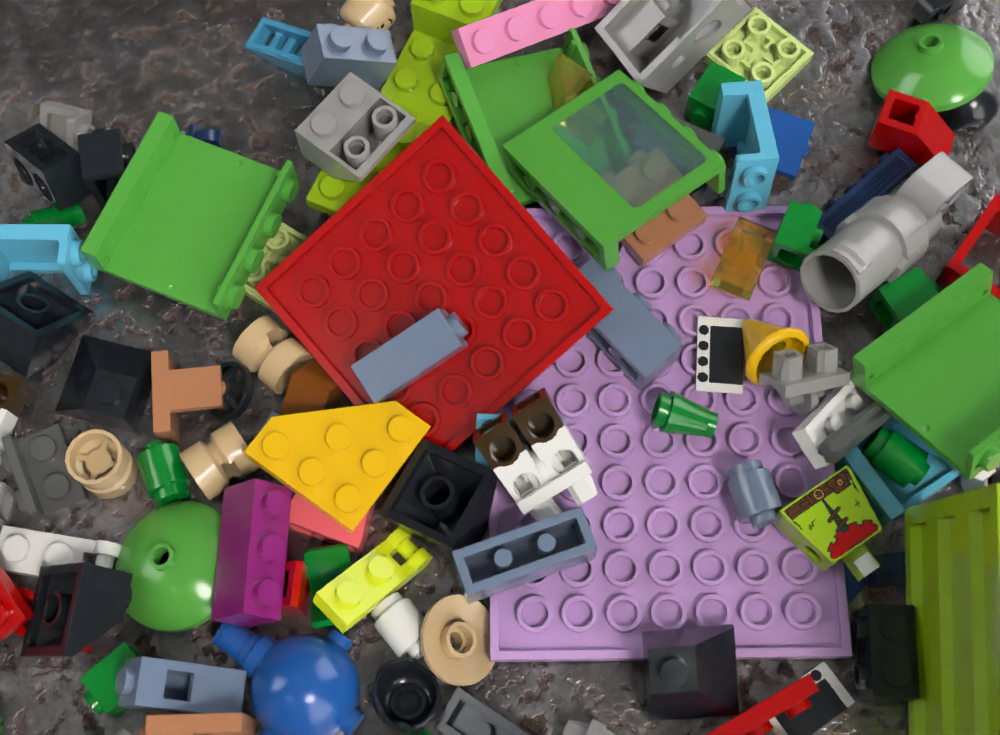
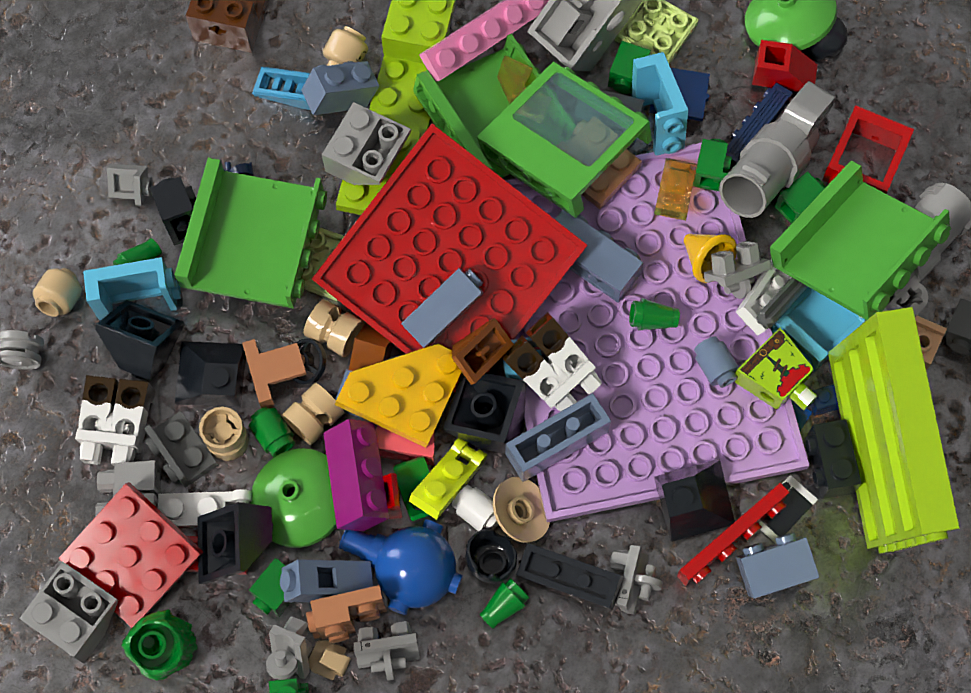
camera: 10 degrees left, 0 degrees up
black brick [4,123,92,212] -> none
black sticker [696,316,744,394] -> none
green brick [861,426,931,488] -> none
none -> dark orange slope [452,318,514,385]

